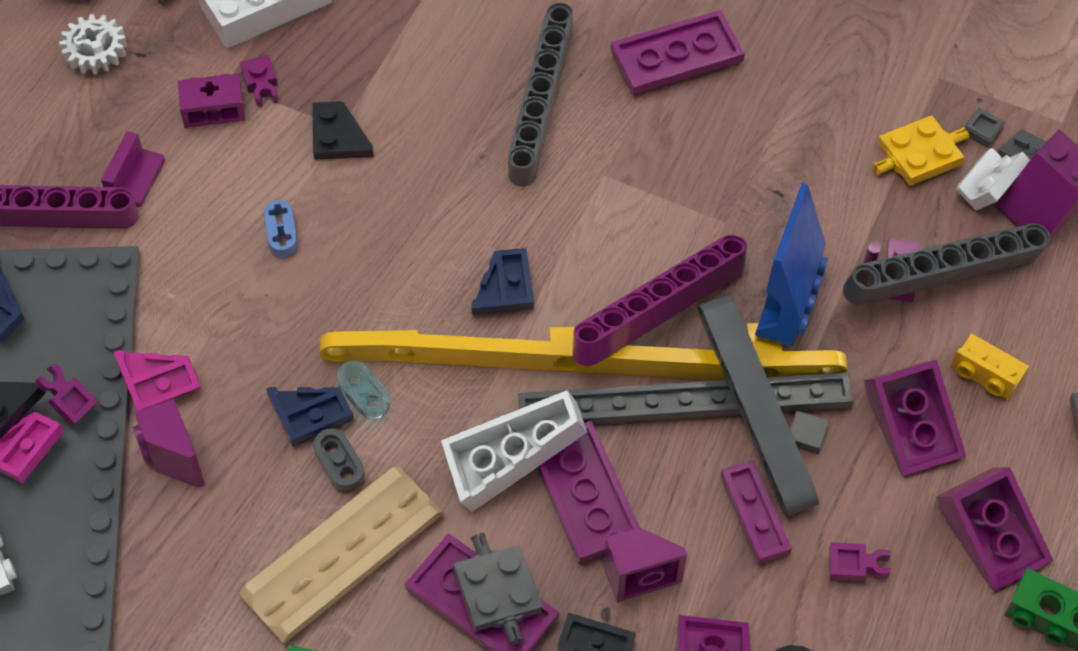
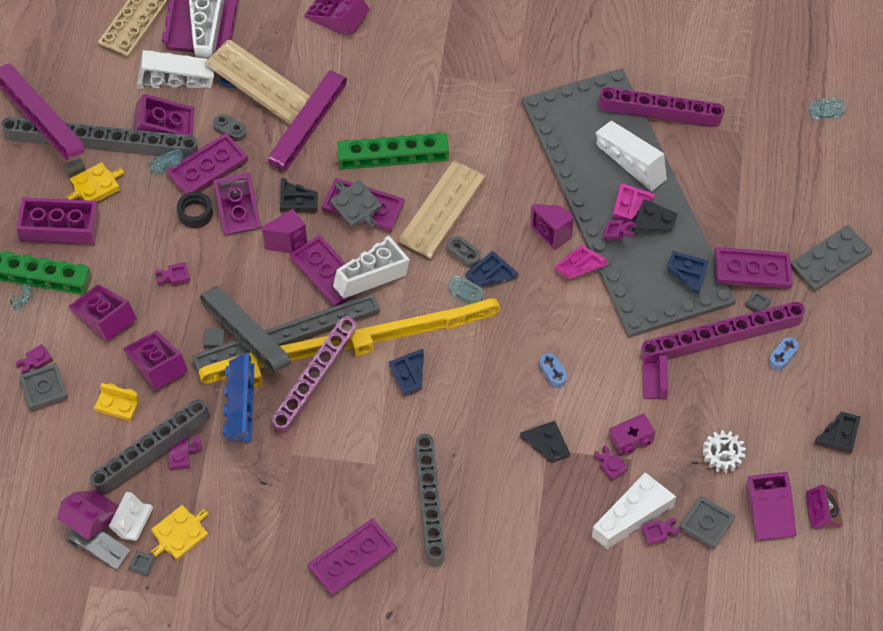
camera: 165 degrees right, 0 degrees up
magenta plate [720,460,792,564] -> none

